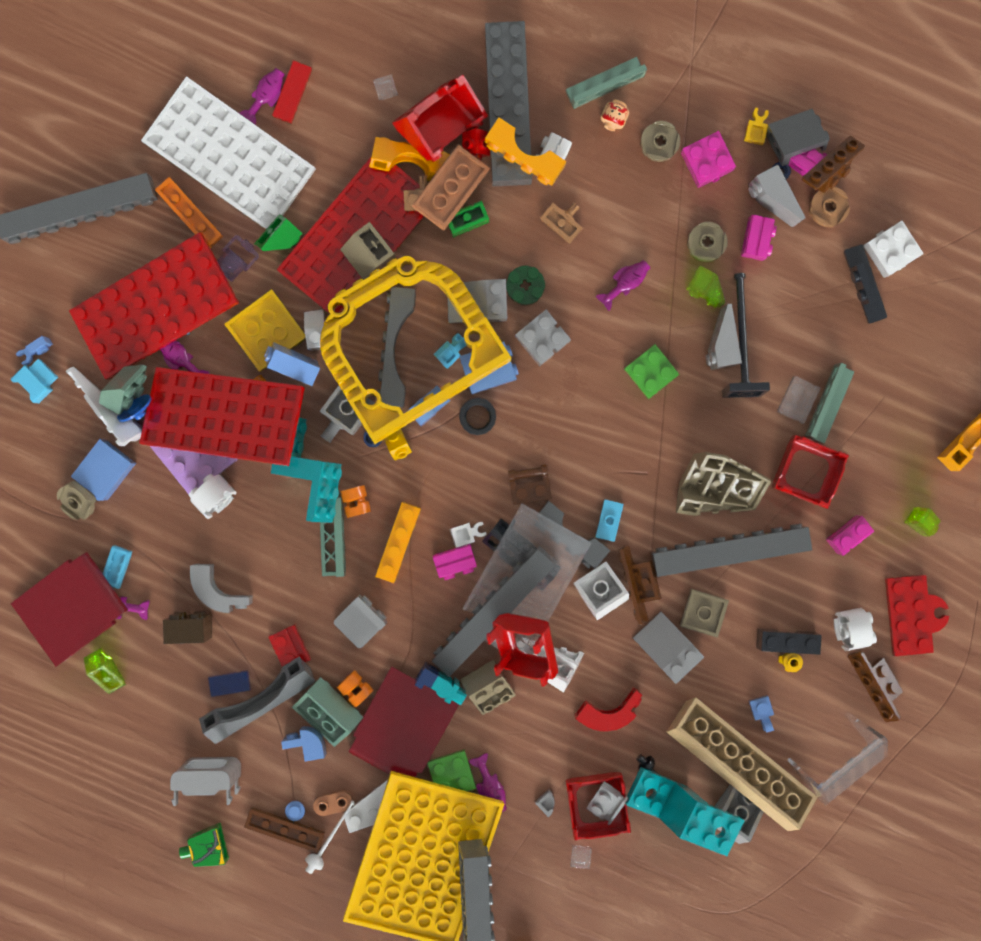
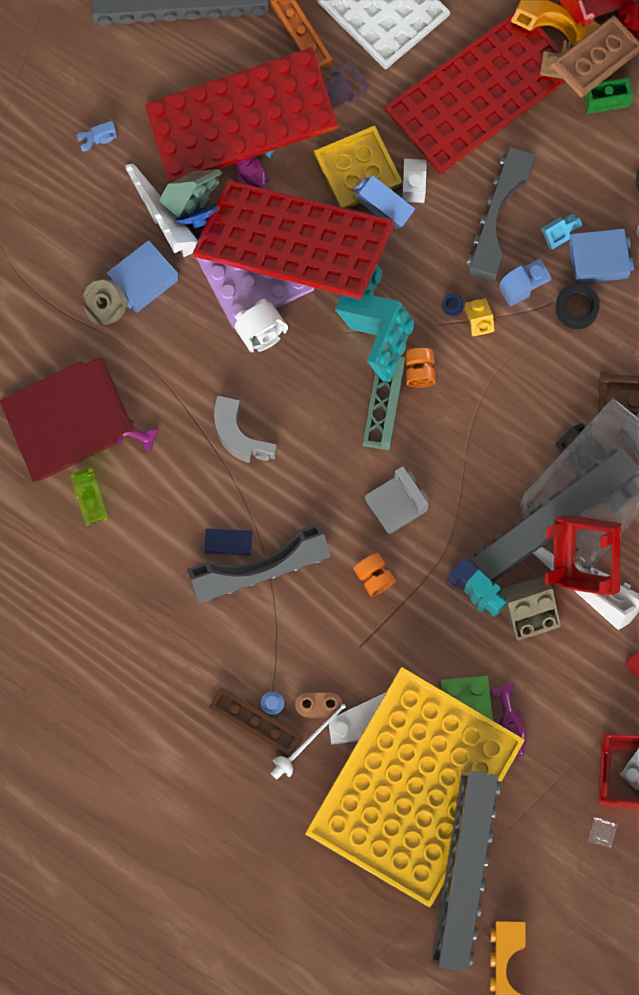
camera: 10 degrees right, 15 degrees down
medium azure piece [10,359,58,404] -> none
medium azure plate [103,545,133,589] -> none
dark brown piece [163,611,212,644] -> none
light grey piece [170,757,241,806] -> none
green torso [179,823,229,867] -> none
green slope [254,214,303,251] -> none
red plate [268,624,311,667] -> none
medium blue brick [281,726,327,762] -> none
sand green slope [292,677,363,747] -> none
yellow arch [320,256,511,444] -> none
light grey brick [320,385,375,443] -> none
dark tan slope [340,222,396,280] -> none
dark red piece [348,666,459,777] -> none
light orange arch [375,502,421,583] -> none
dark pink brick [433,543,477,580] -> none
light grey slope [448,279,507,323] -> none
white plate [450,522,487,548] -> none
light grey tile [535,789,555,818] -> none

